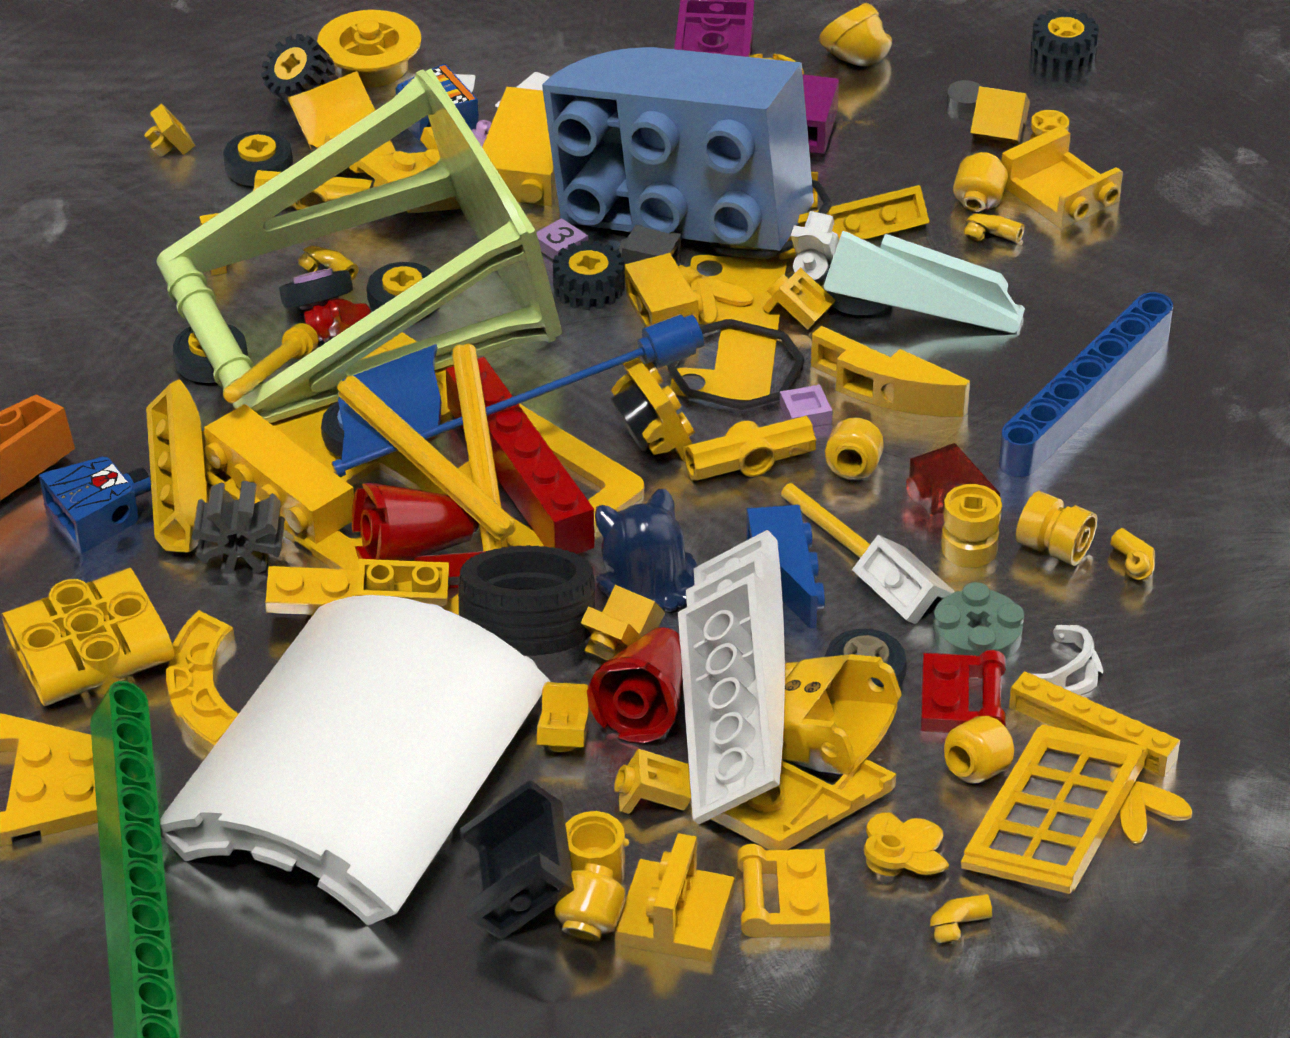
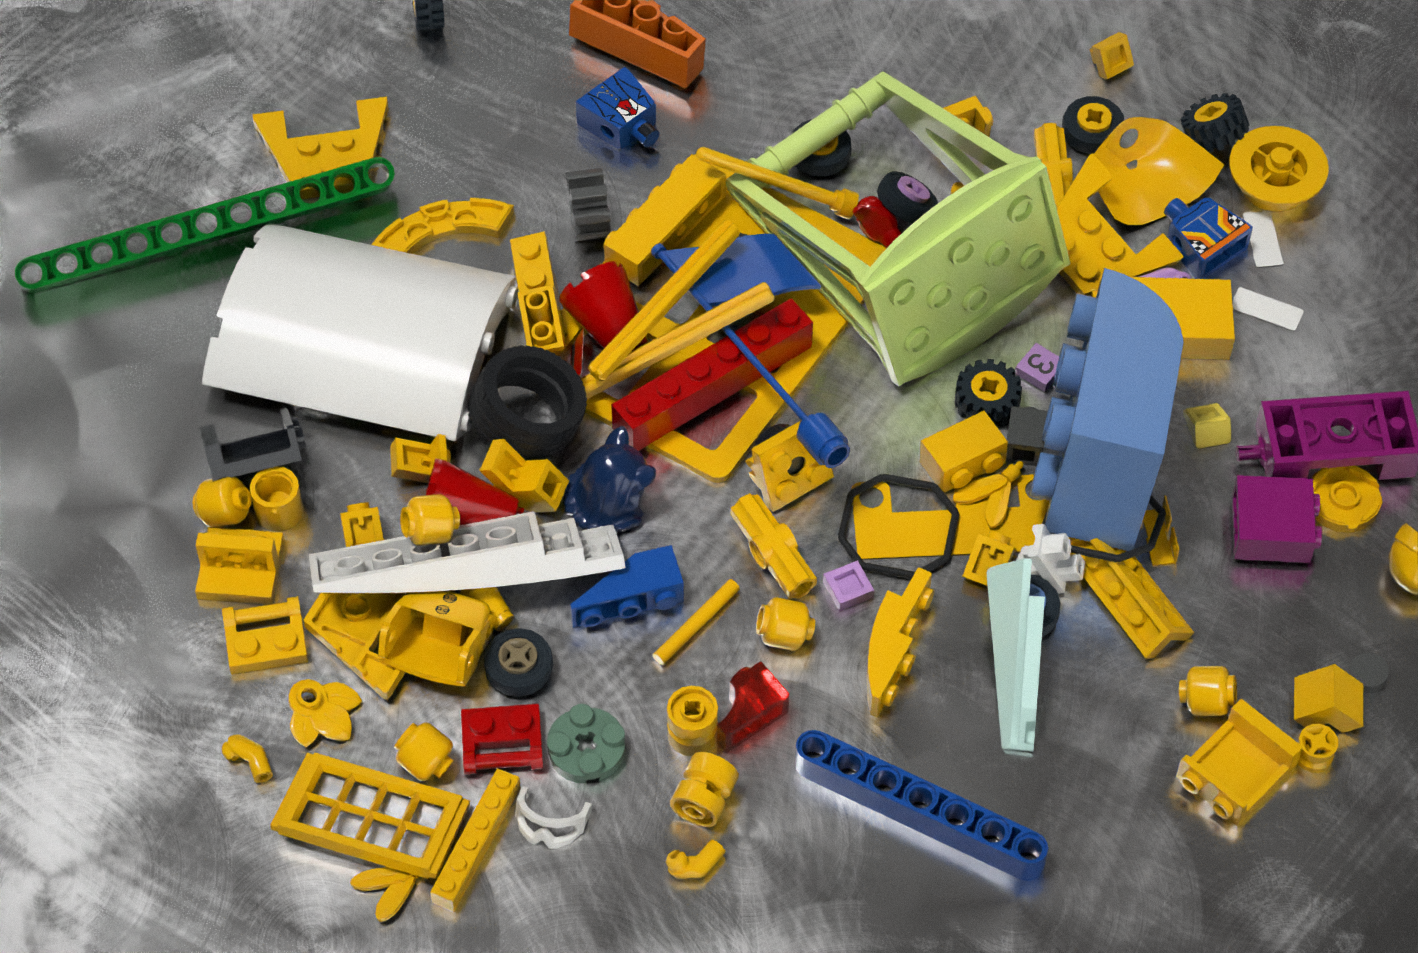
camera: 80 degrees right, 15 degrees up
yellow connector [1,567,175,707] -> none
yellow brick [146,379,207,552] -> none
white panel [852,535,955,624] -> none
yellow arm [964,213,1024,243] -> none
none -> yellow head [400,494,460,546]

